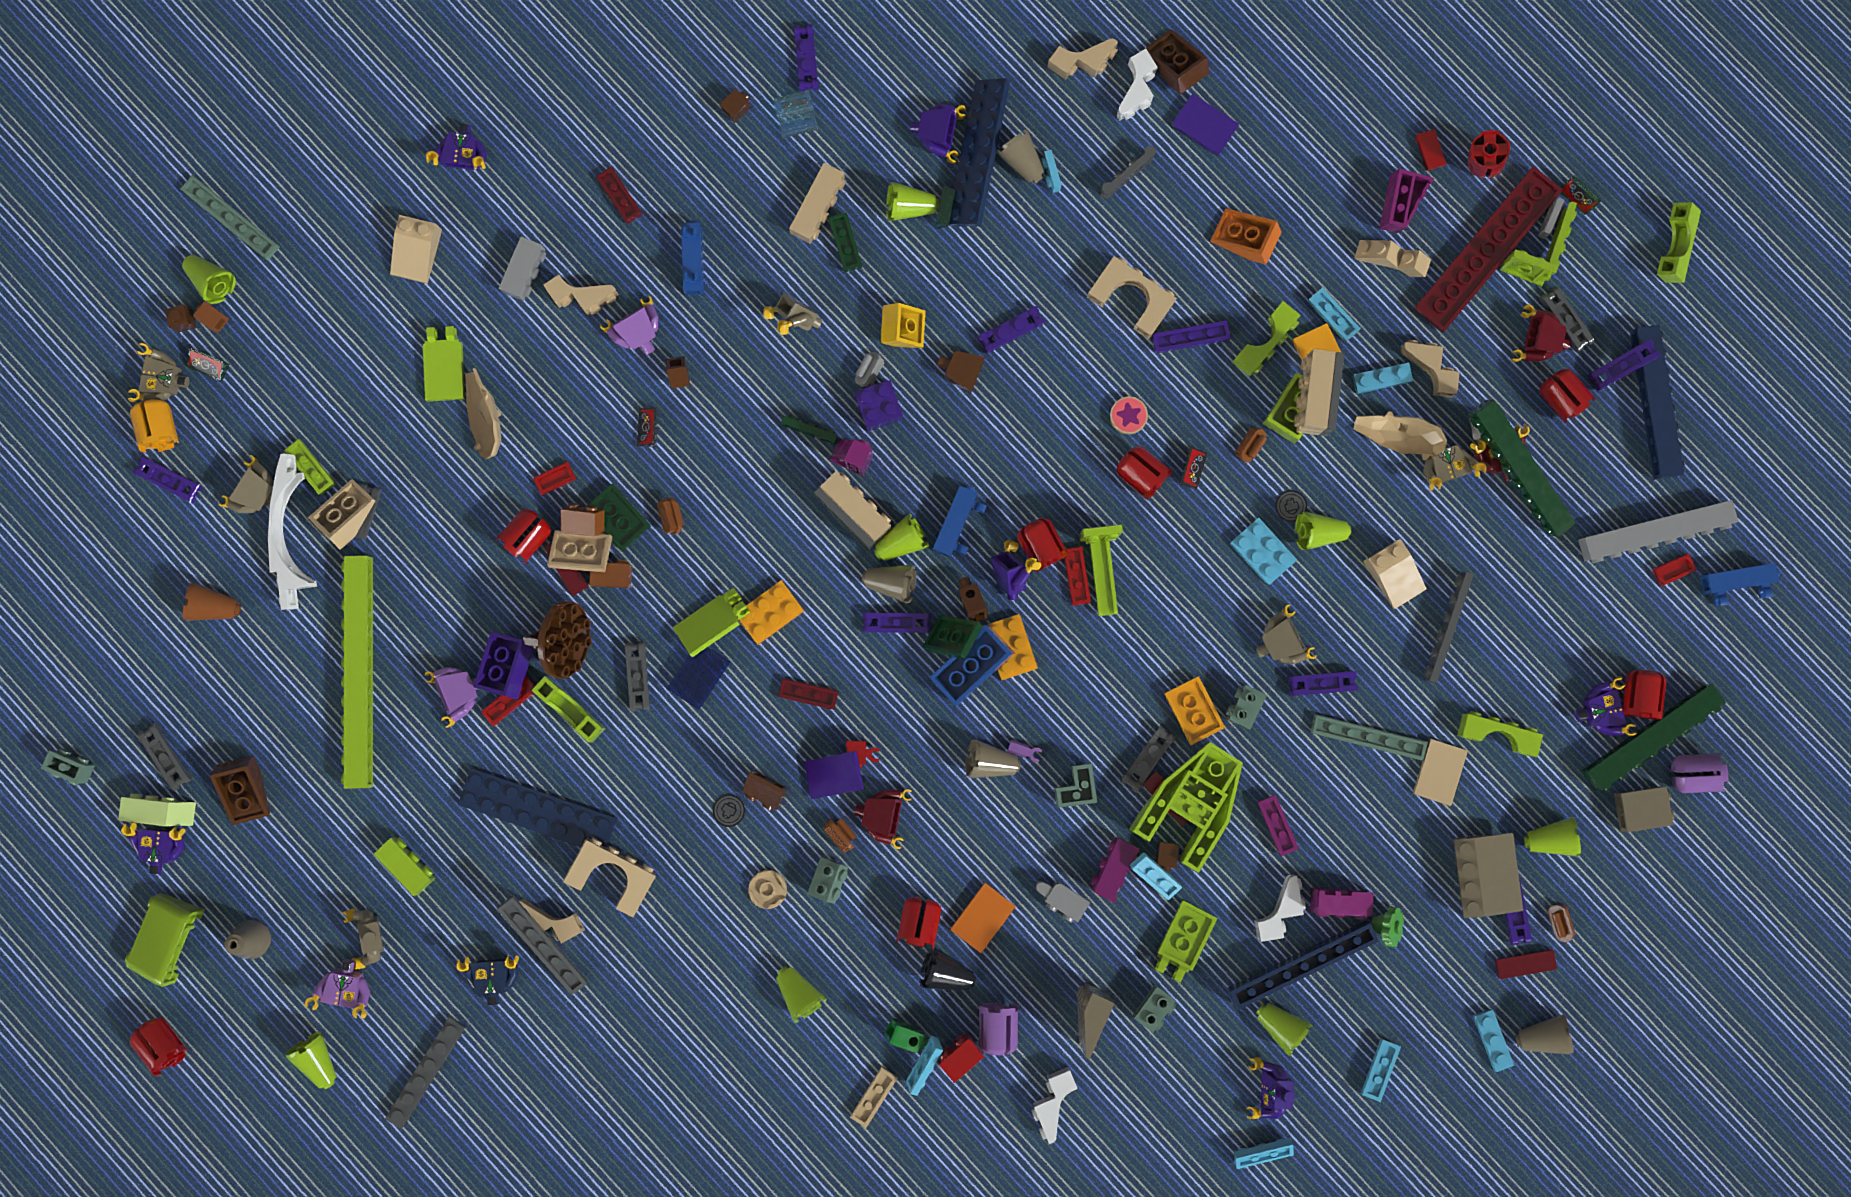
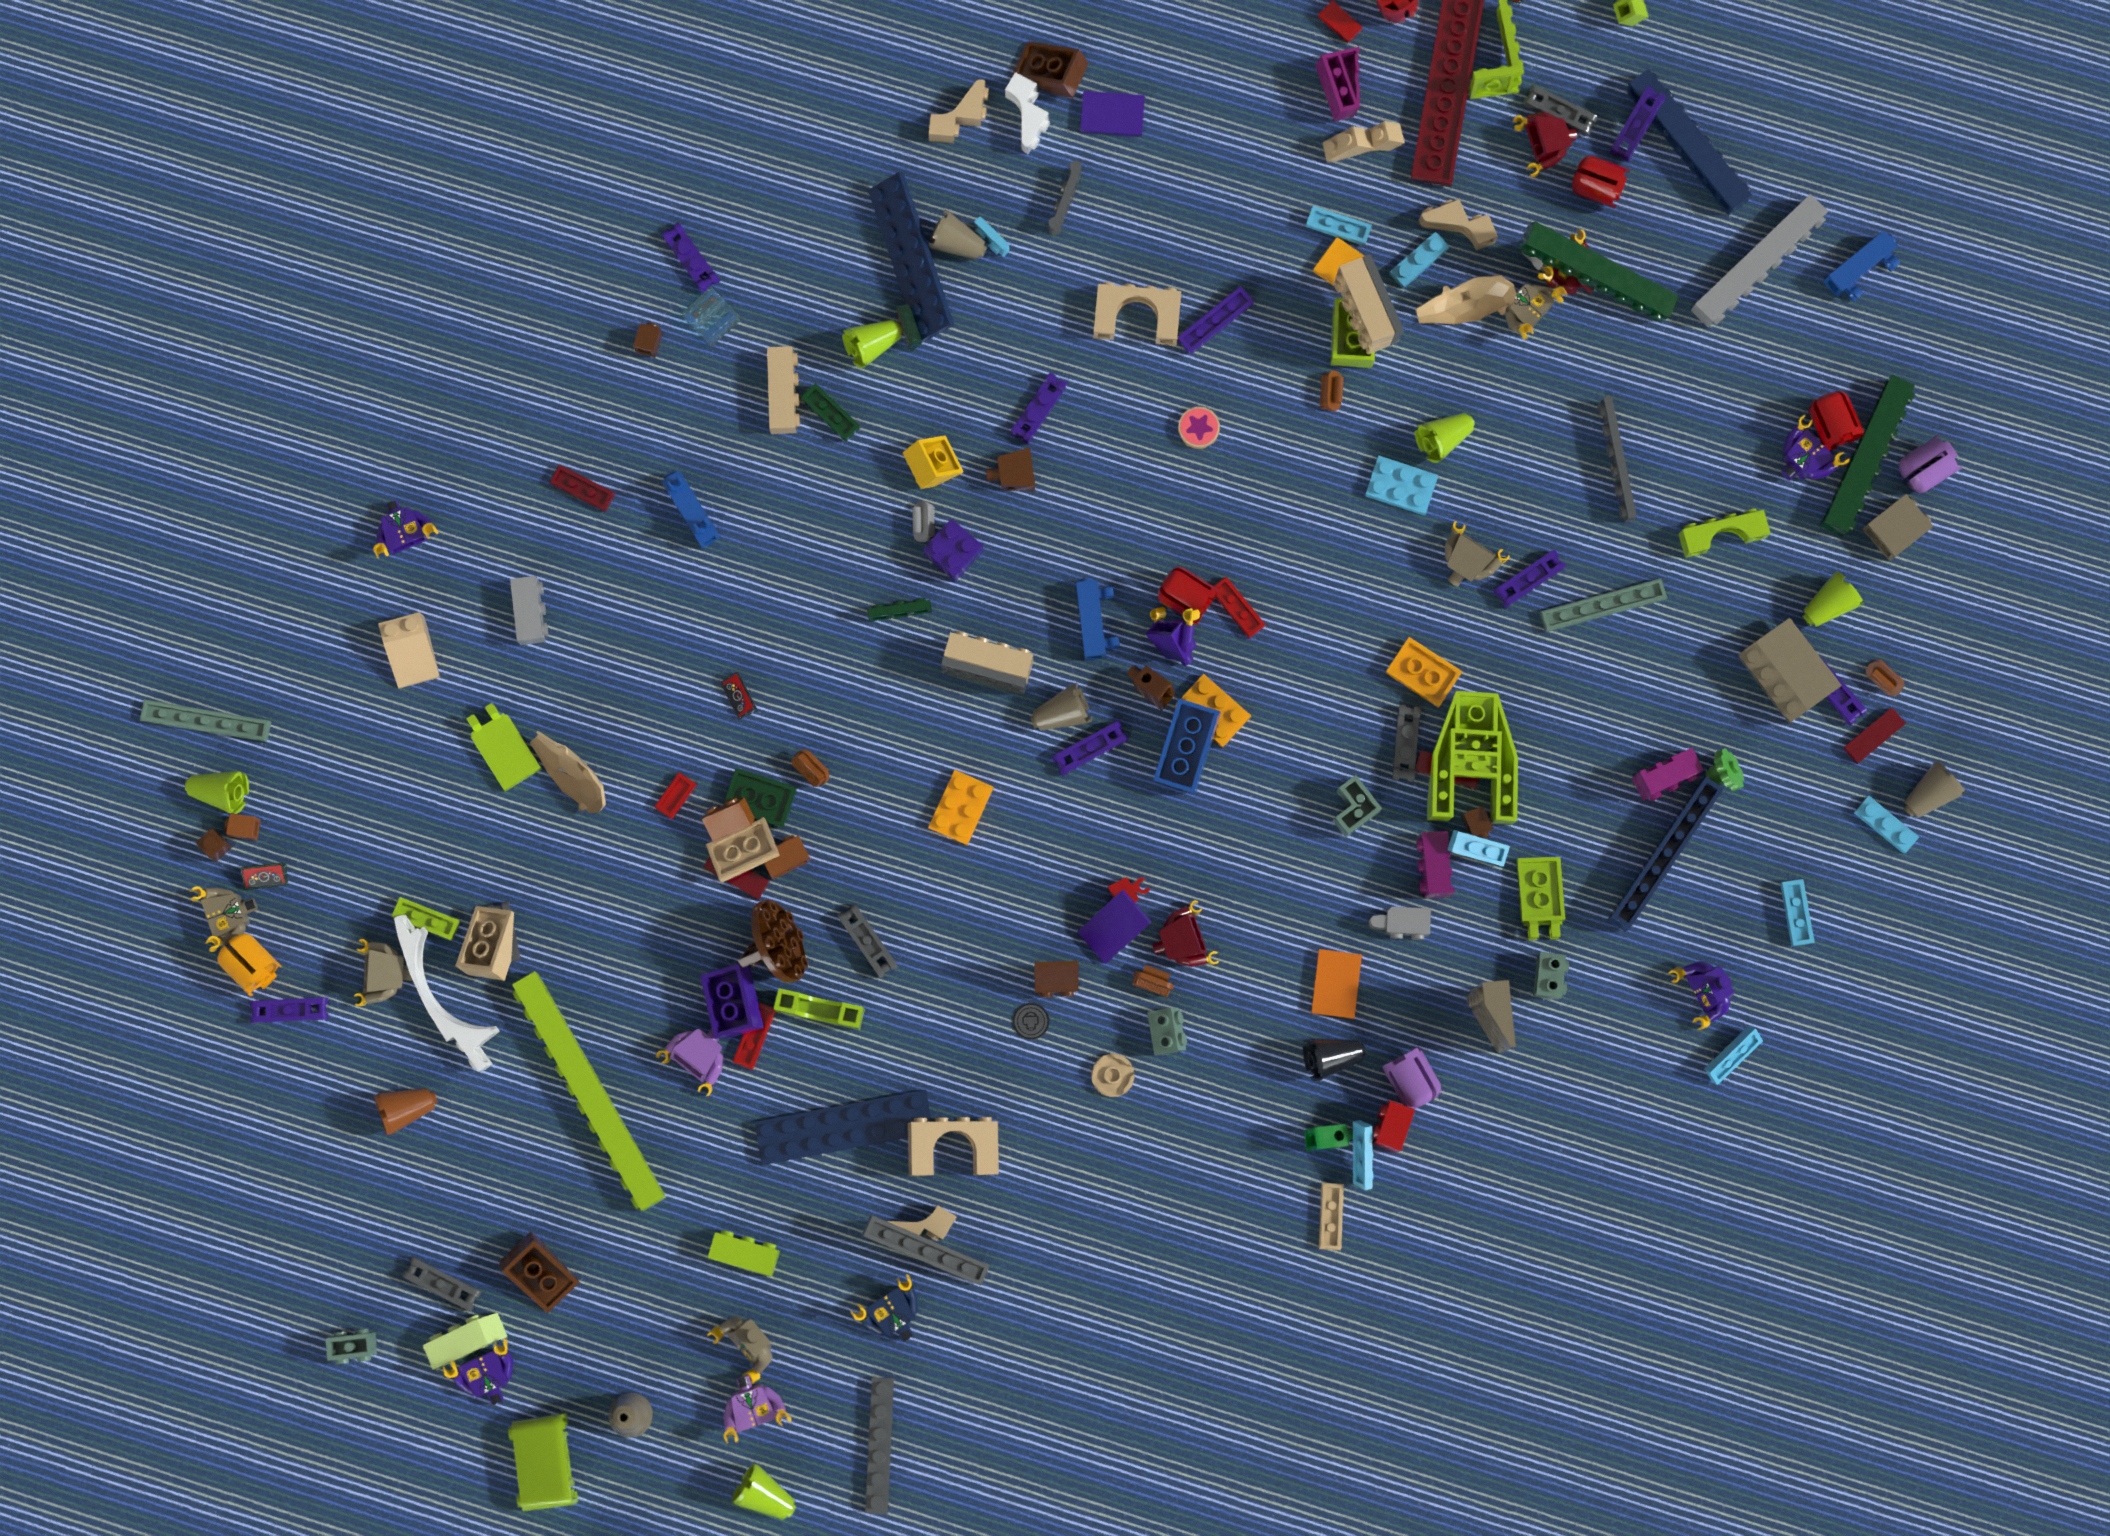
camera: 30 degrees left, 5 degrees down
red cylinder [495,509,551,564] -> none
tan arch [544,275,619,315] -> none
medium lavender torso [600,295,658,355] -> none
reddish brown brick [666,356,690,389] -> none
clear blue plate [667,647,731,710] -> none
lime tile [673,588,750,657] -> none
dark tan torso [763,293,822,335] -> none
lime cone [776,966,827,1023] -> none
dark red tile [778,678,839,710] -> none
magenta wedge [829,439,873,477] -> none
lime cone [874,514,929,561] -> none
red cylinder [896,896,942,949] -> none
dark purple torso [910,103,966,164] -> none
dark green plate [922,615,983,659] -> none
dark tan cone [965,740,1021,778] -> none
medium lavender bar [1007,740,1042,762] -> none
white arch [1031,1067,1077,1144] -> none
lime bracket [1079,525,1123,616] -> none
red cylinder [1116,446,1173,501] -> none
slope [1179,446,1207,490] -> none
orange slope [1210,208,1282,265] -> none
sand green brick [1226,685,1267,730] -> none
lime arch [1232,301,1301,377] -> none
white arch [1254,874,1306,942] -> none
lime cone [1256,1003,1313,1056] -> none
magenta plate [1257,795,1299,856] -> none
sticker [1275,490,1308,522] -> none
tan slope [1363,539,1426,609] -> none
tan tile [1413,739,1468,806] -> none
light grey tile [1538,197,1564,239] -> none
red tile [1652,553,1697,587] -> none

